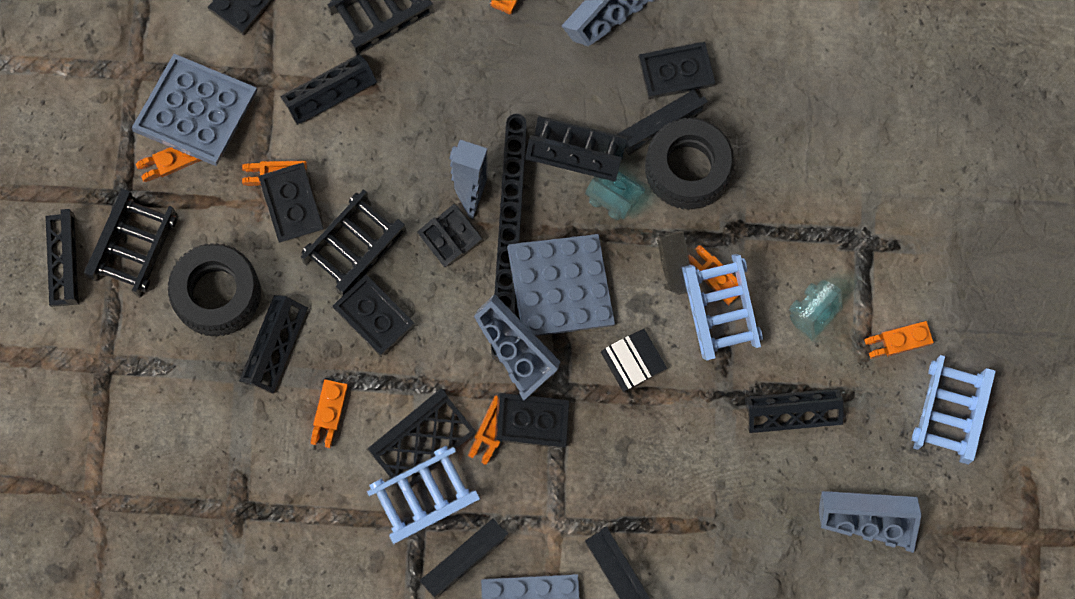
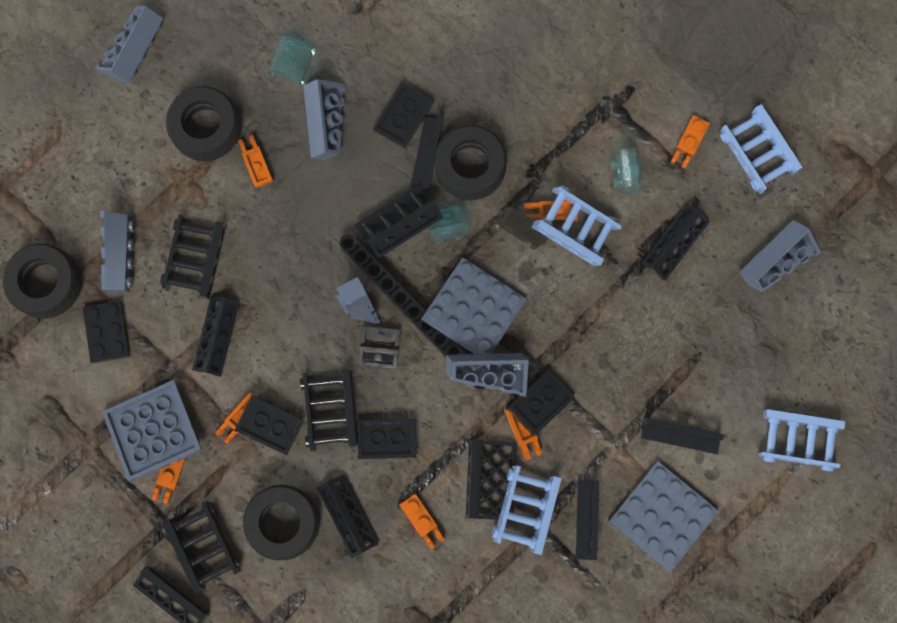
camera: 40 degrees left, 5 degrees up
slope [601,329,667,392] -> none

